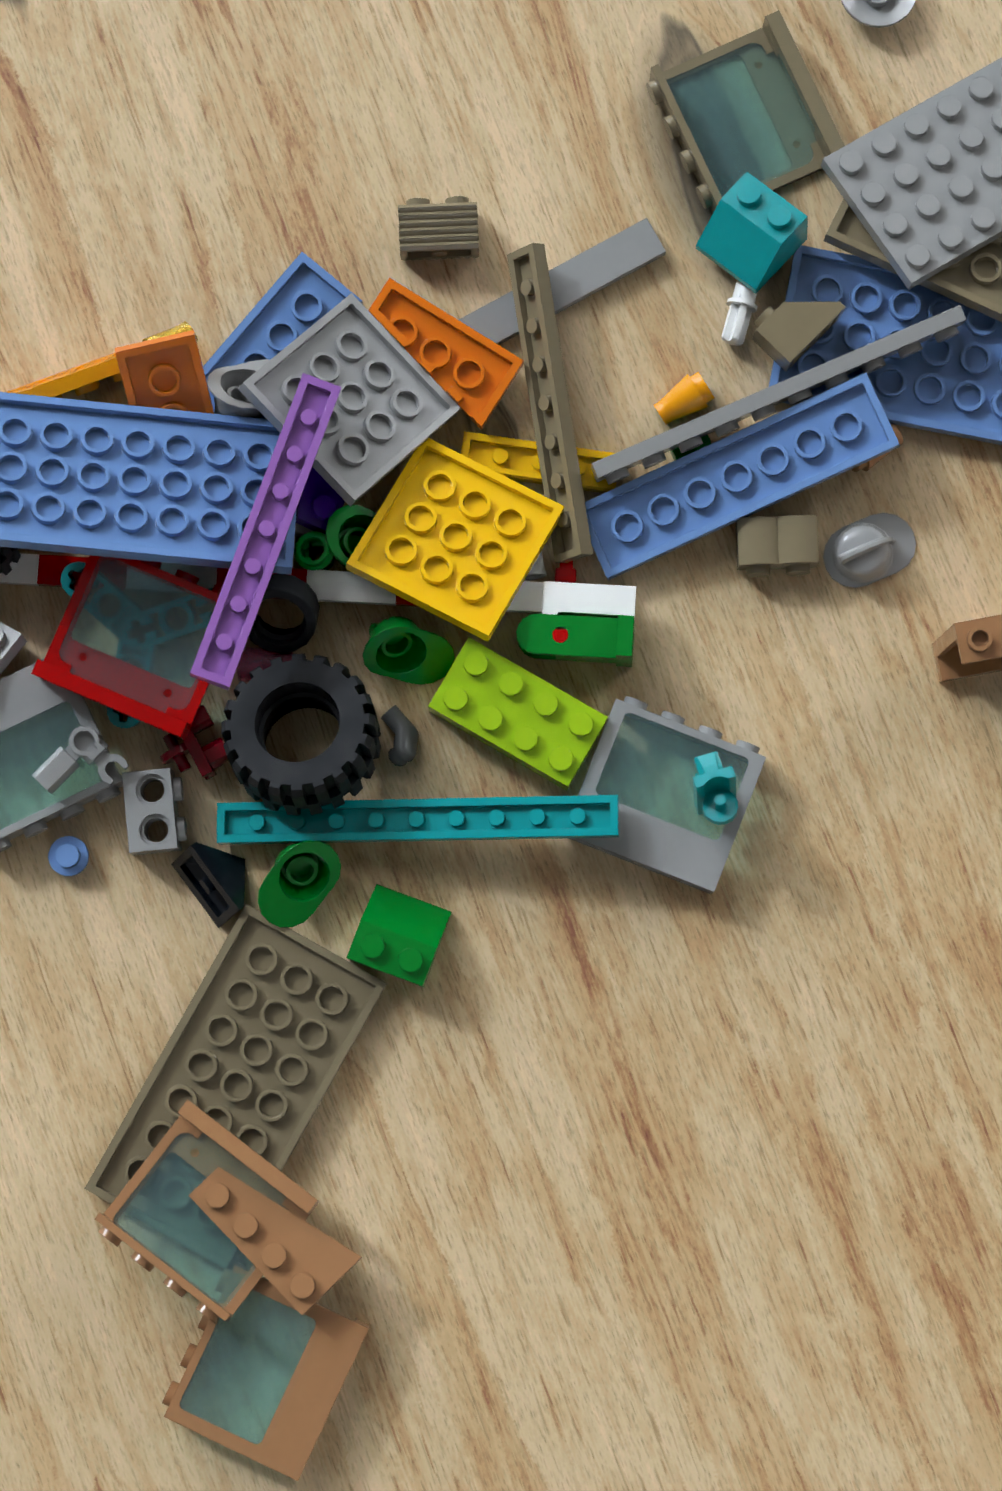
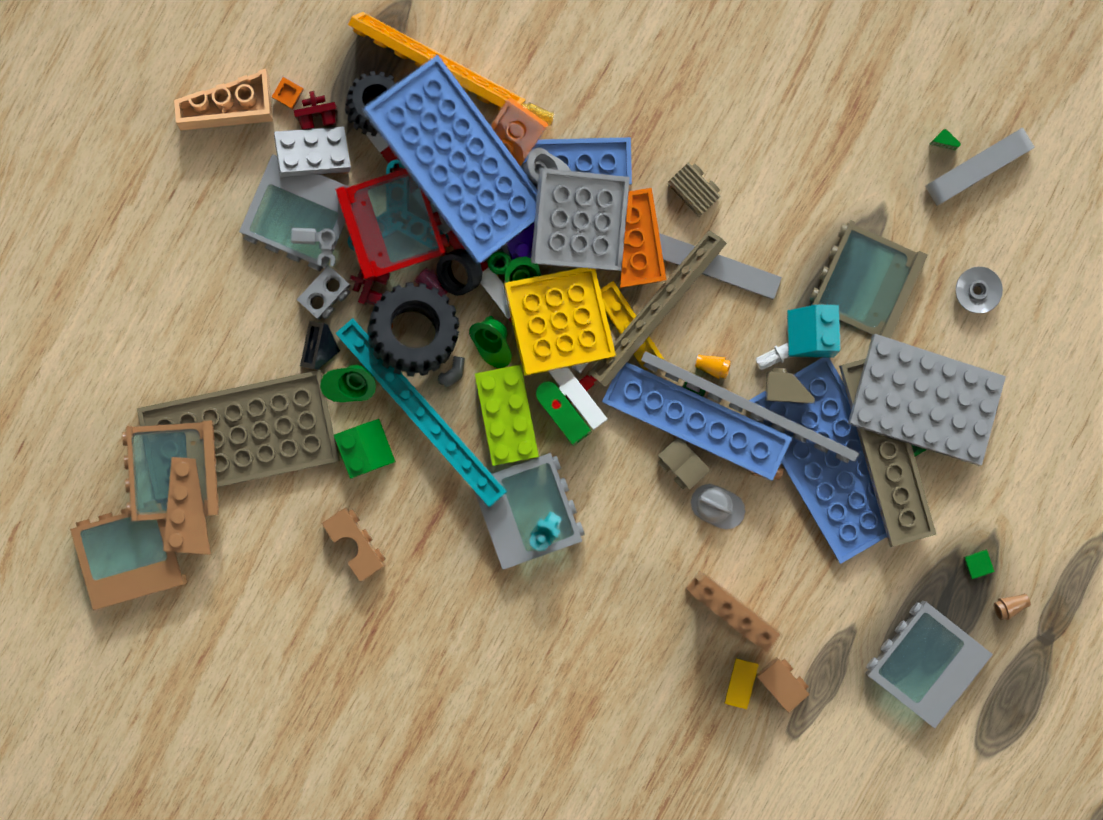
camera: 45 degrees right, 5 degrees up
medium blue plate [48,836,89,876] -> none
medium lavender plate [190,373,341,690] -> none
none -> medium nougat arch [321,507,386,582]

